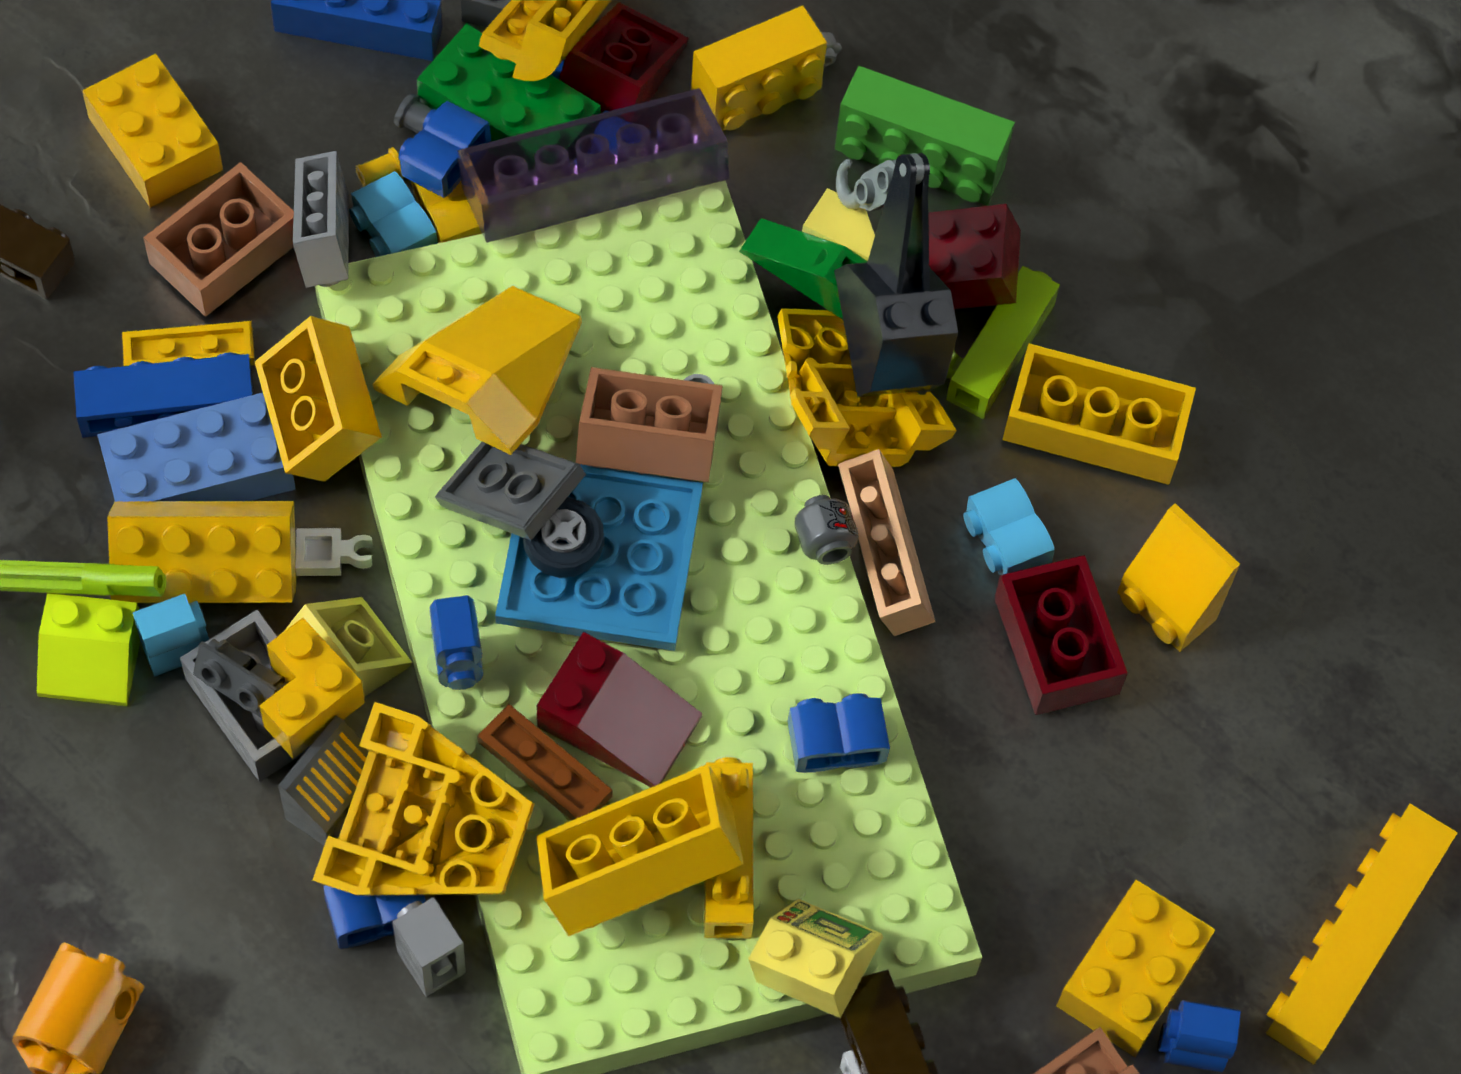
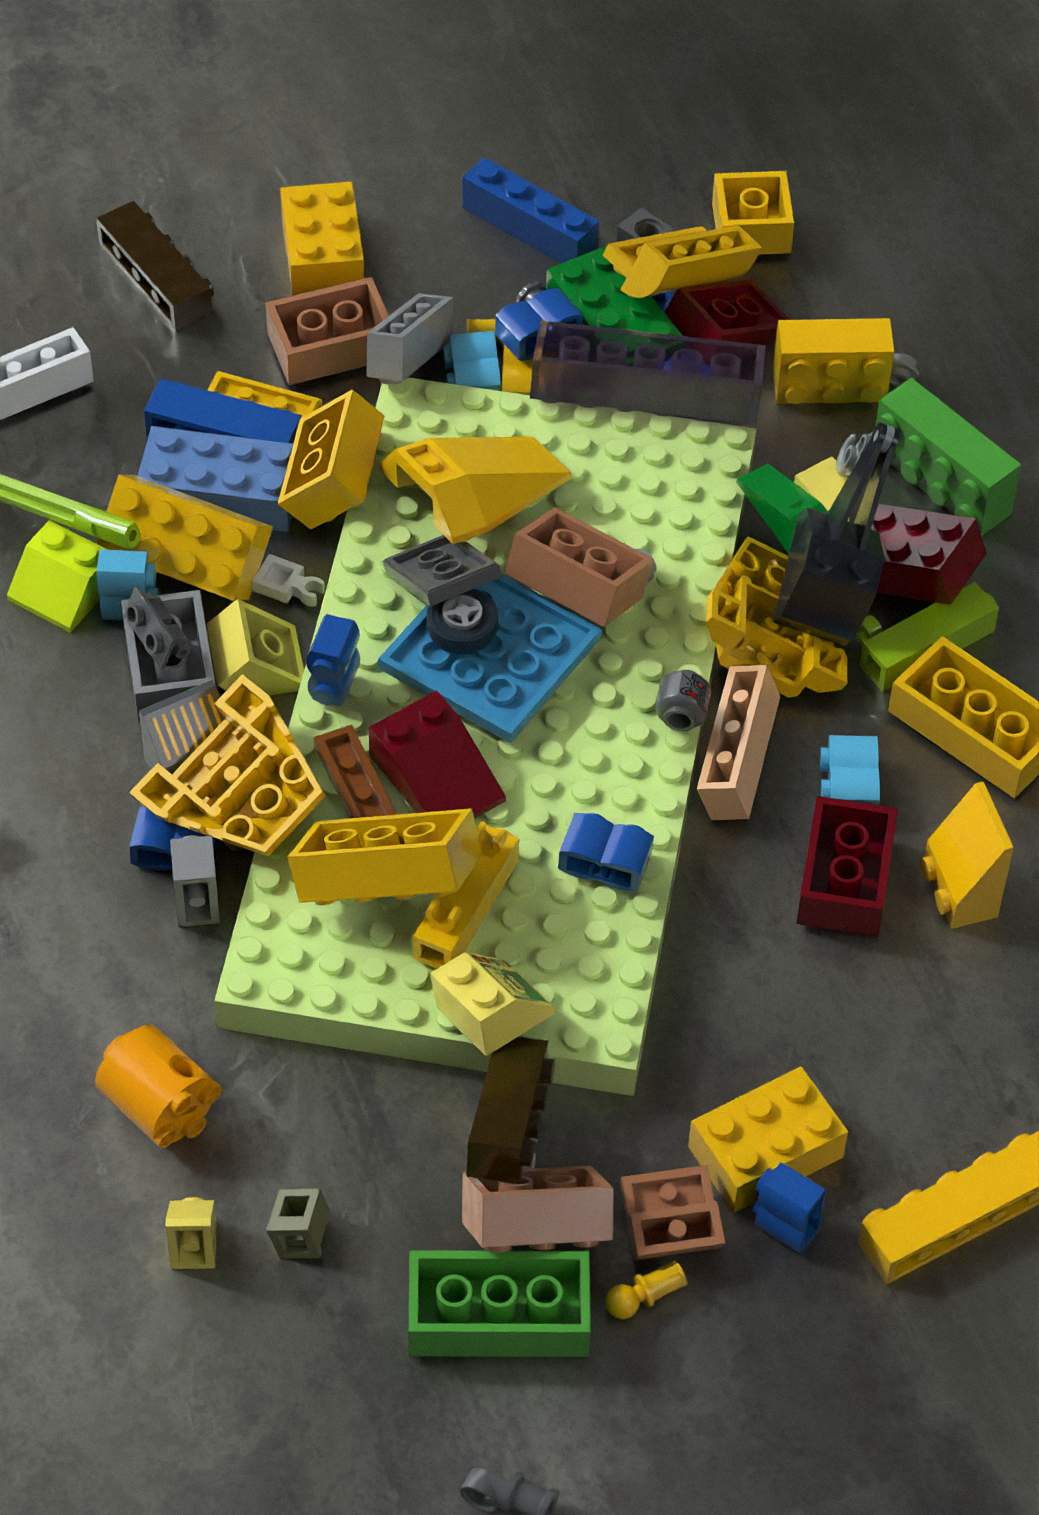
camera: 30 degrees right, 10 degrees down
yellow brick [259,617,365,759] -> none

